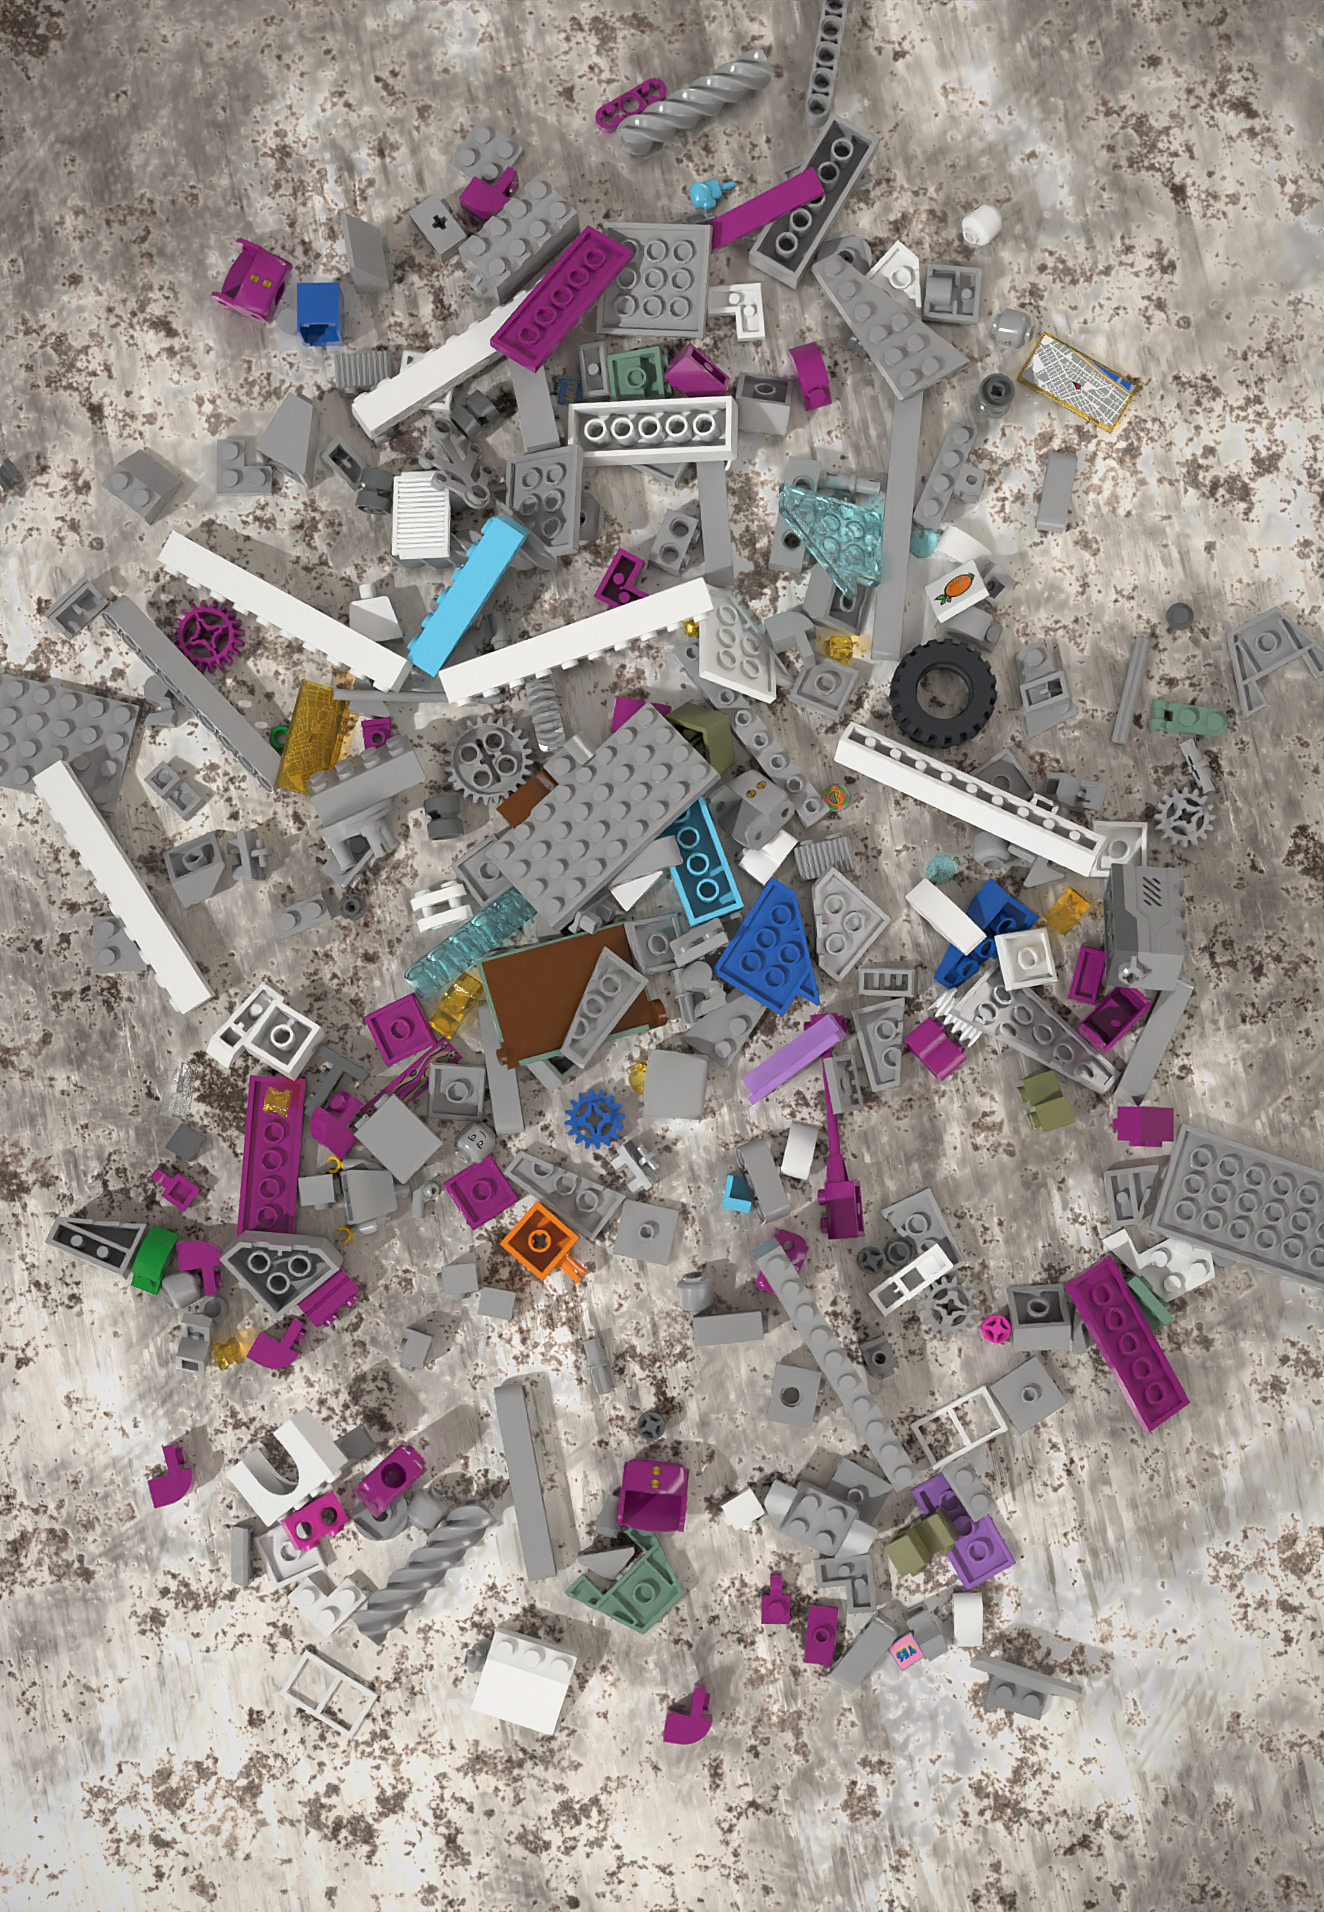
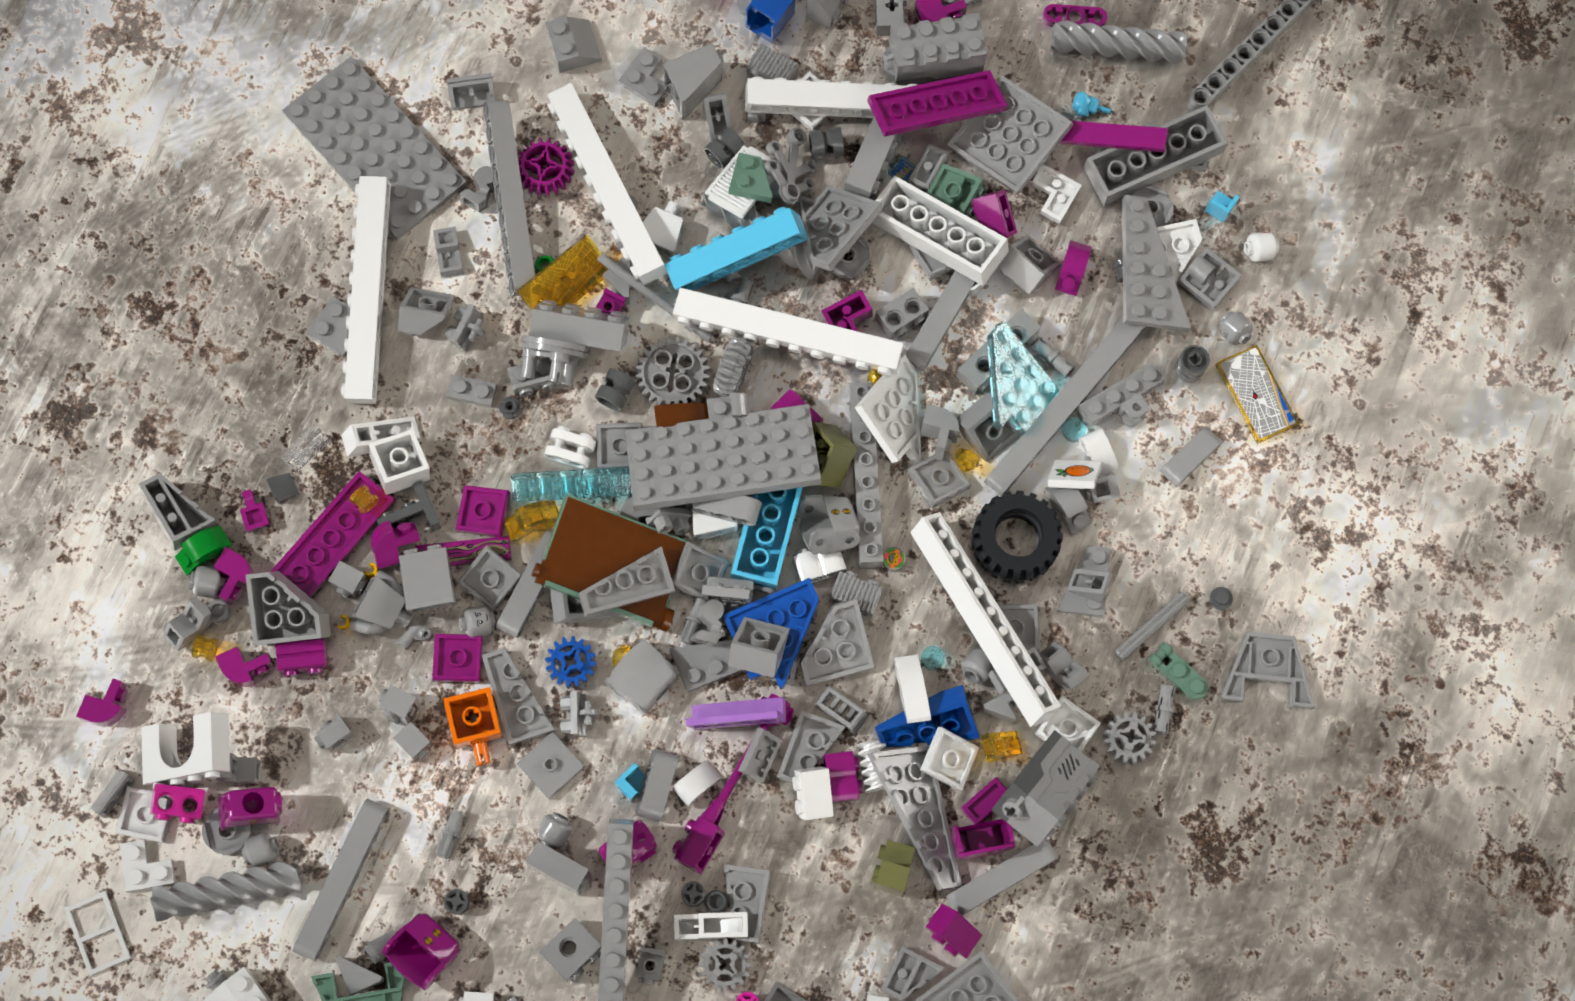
camera: 25 degrees right, 10 degrees down
none -> sand green wing [728,152,772,203]
none -> light grey slope [728,617,790,678]
none -> white brick [792,766,834,820]
none -> medium azure panel [1205,191,1240,223]

